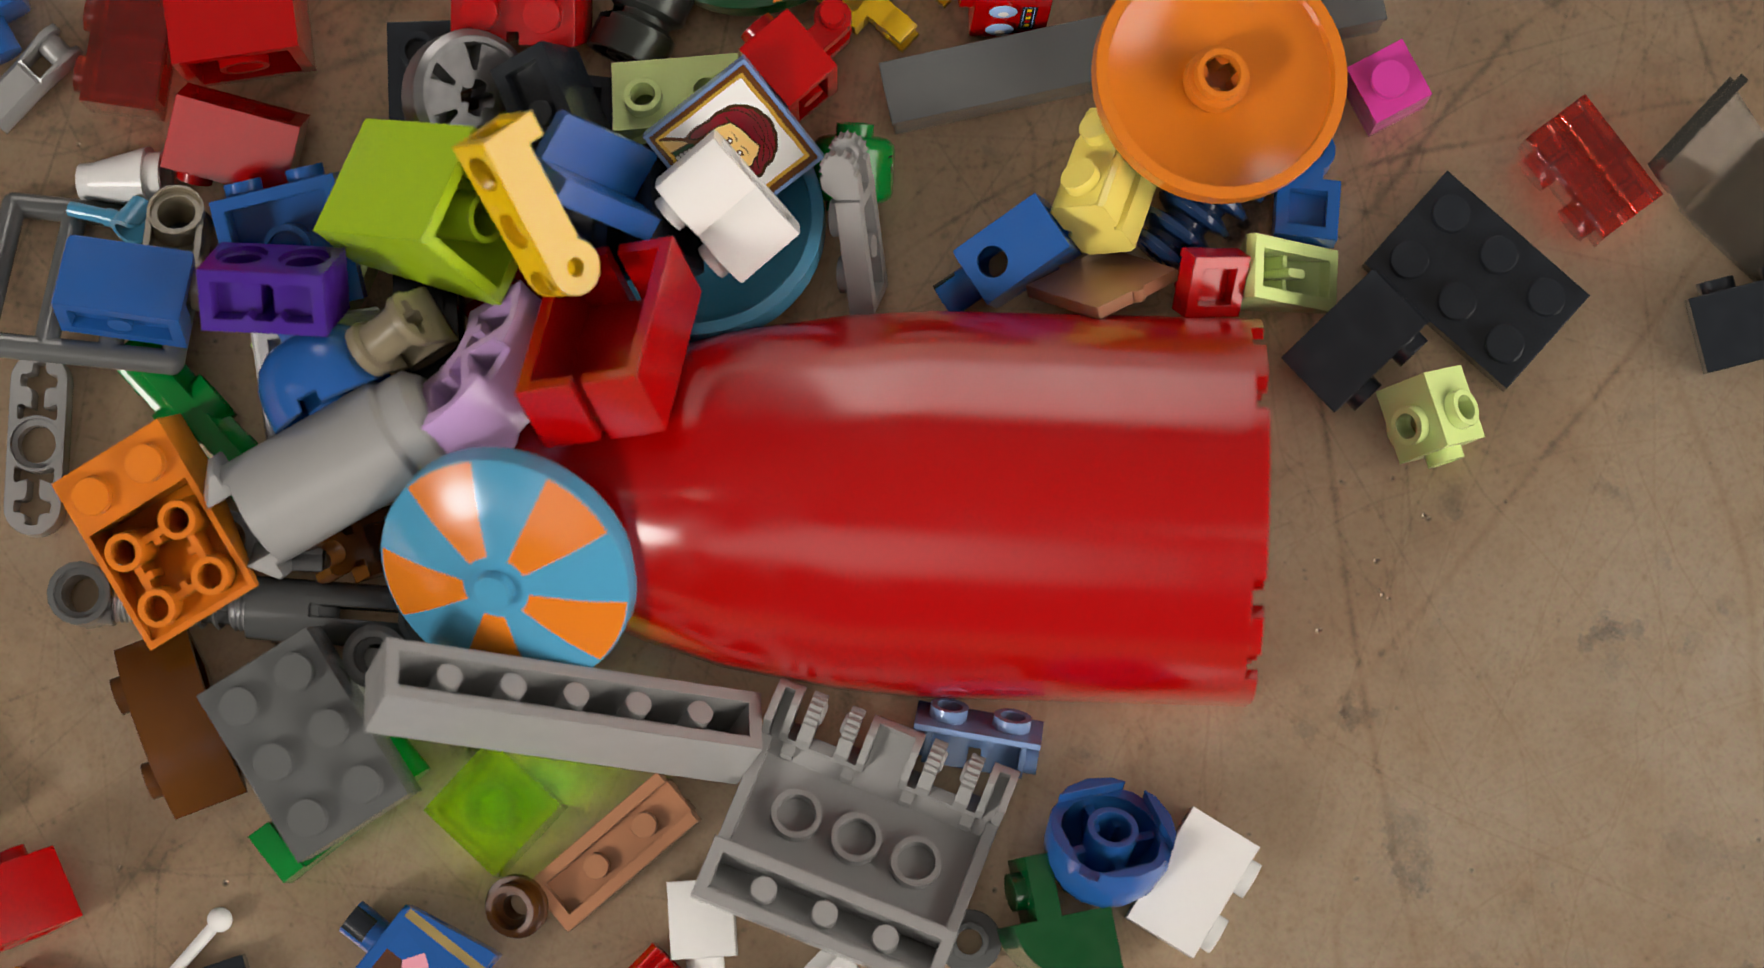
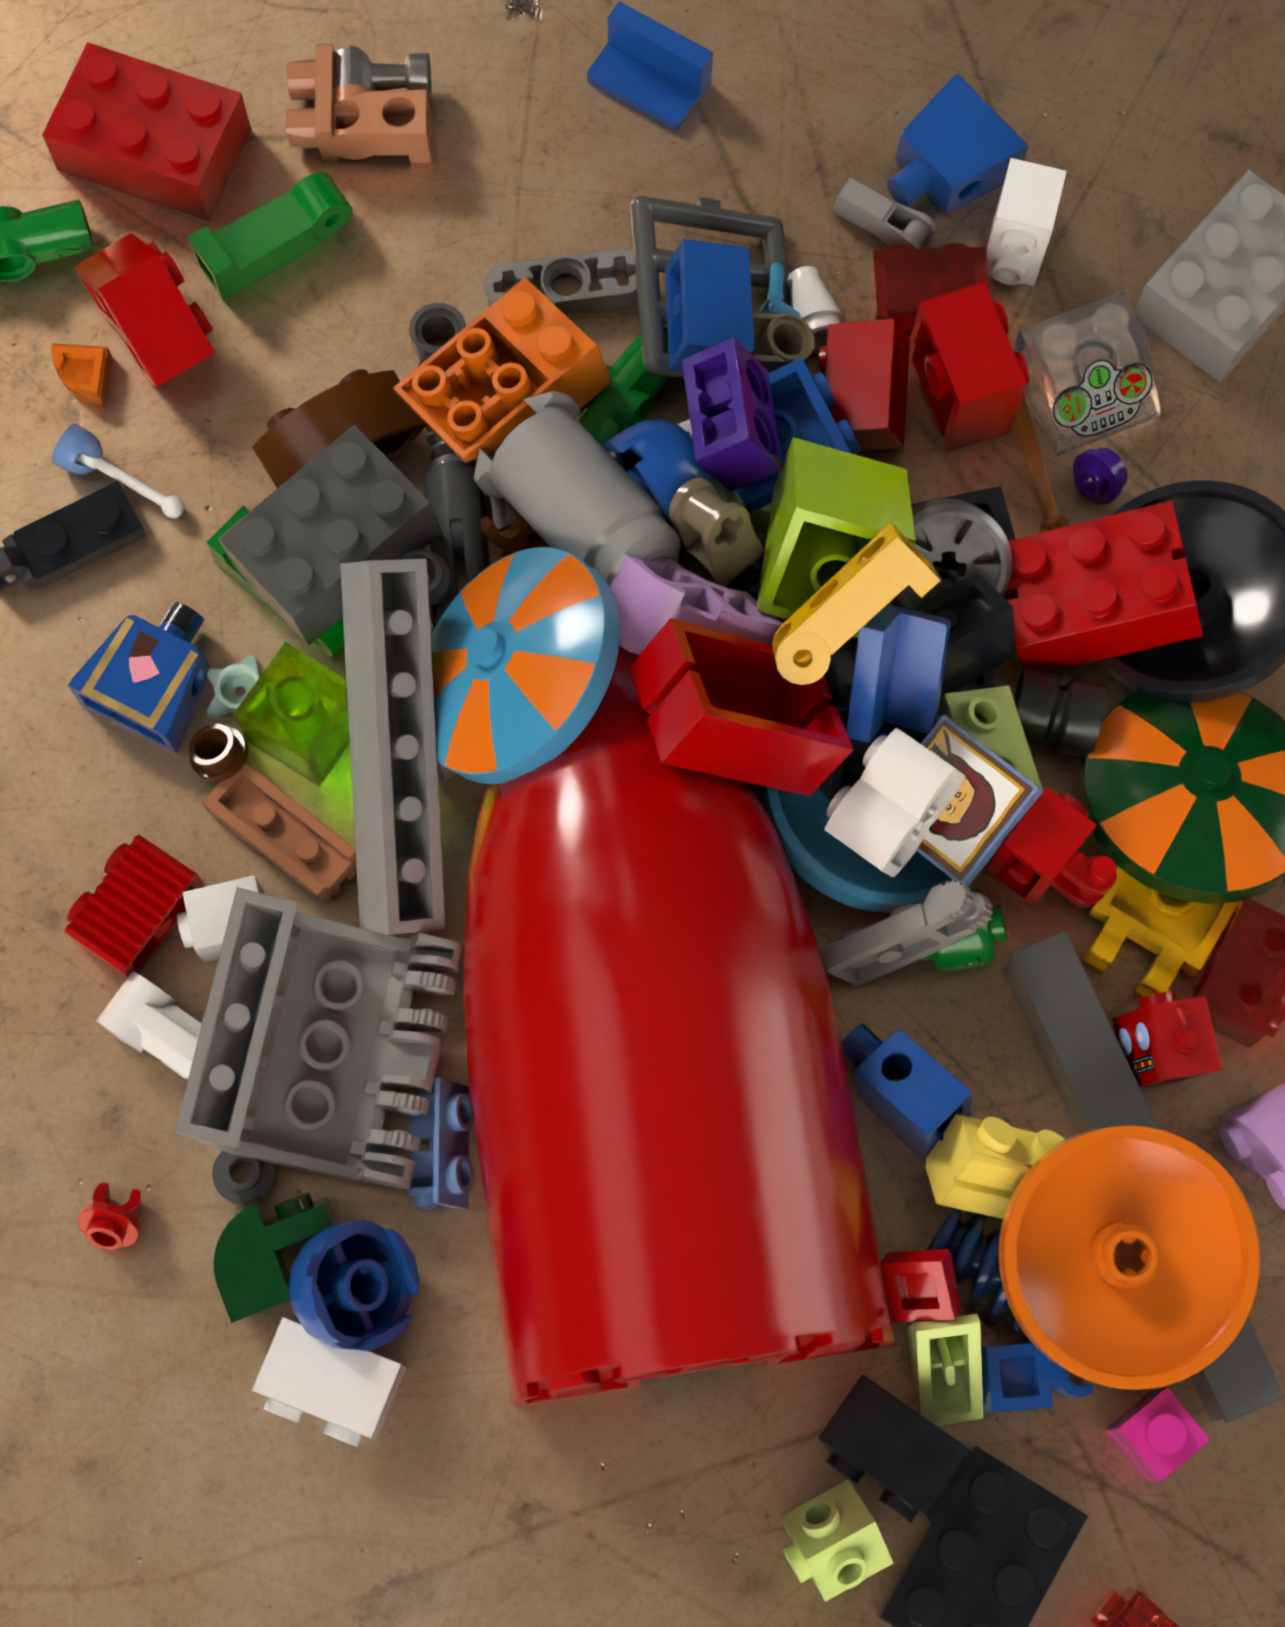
camera: 75 degrees right, 10 degrees down
nougat piece [1026,252,1178,319] -> none
none -> light aqua plate [207,655,280,728]

